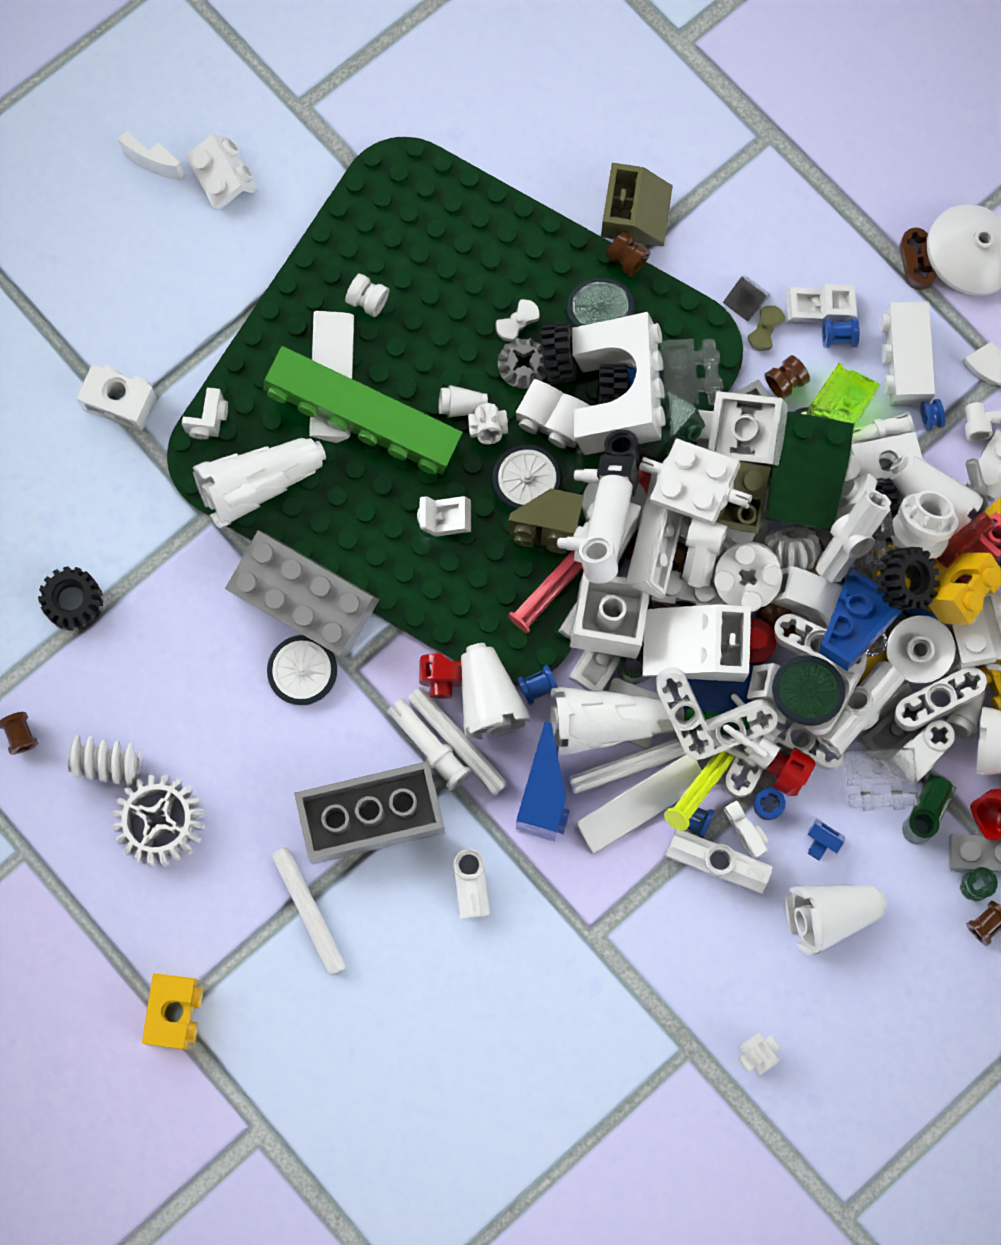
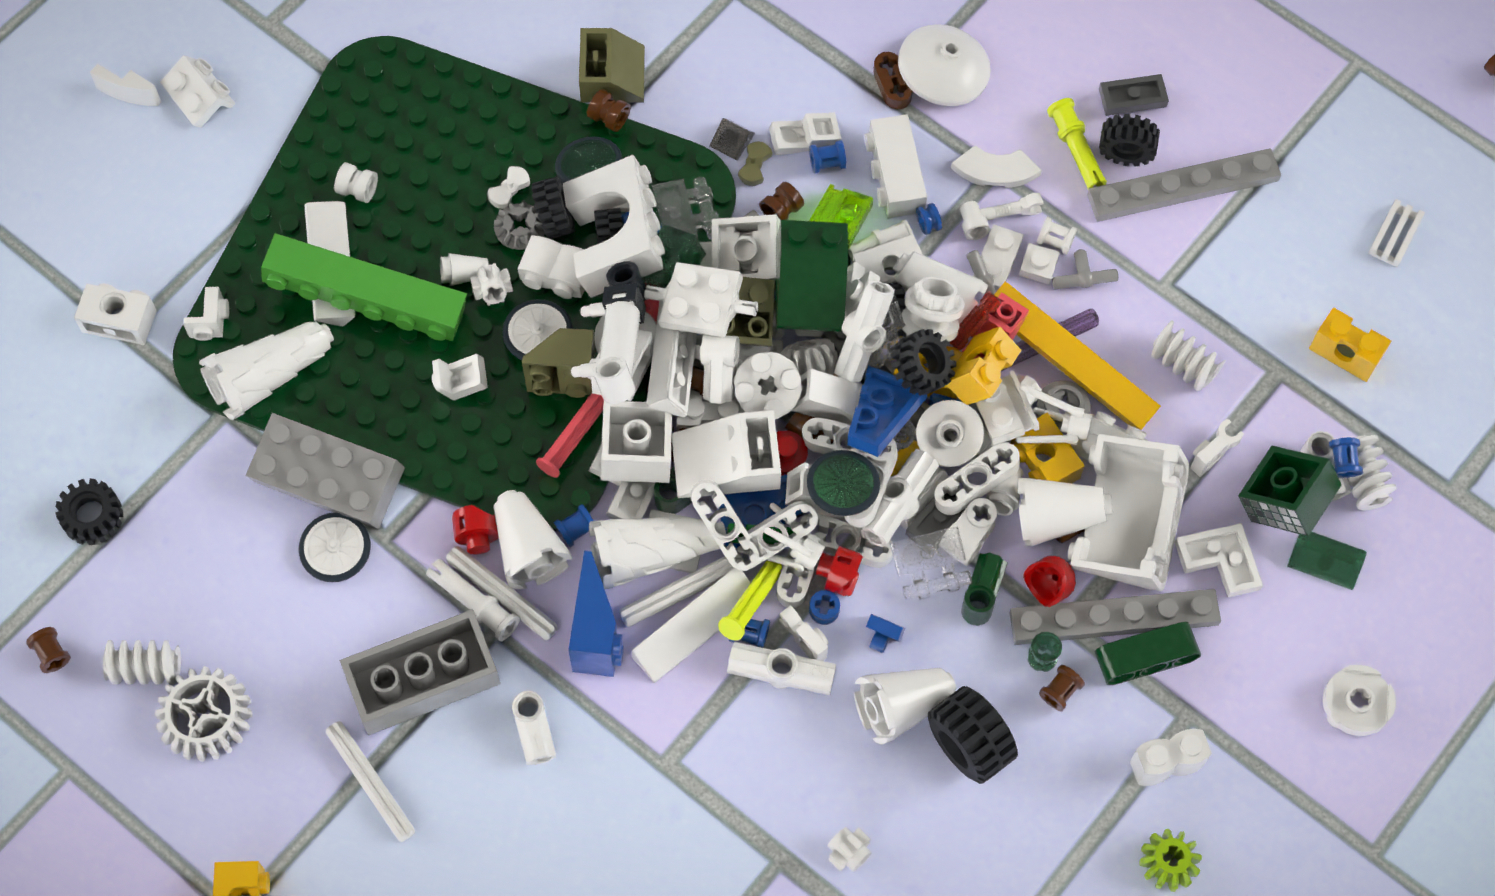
camera: 10 degrees left, 10 degrees down
none -> black tyre [928,686,1018,784]

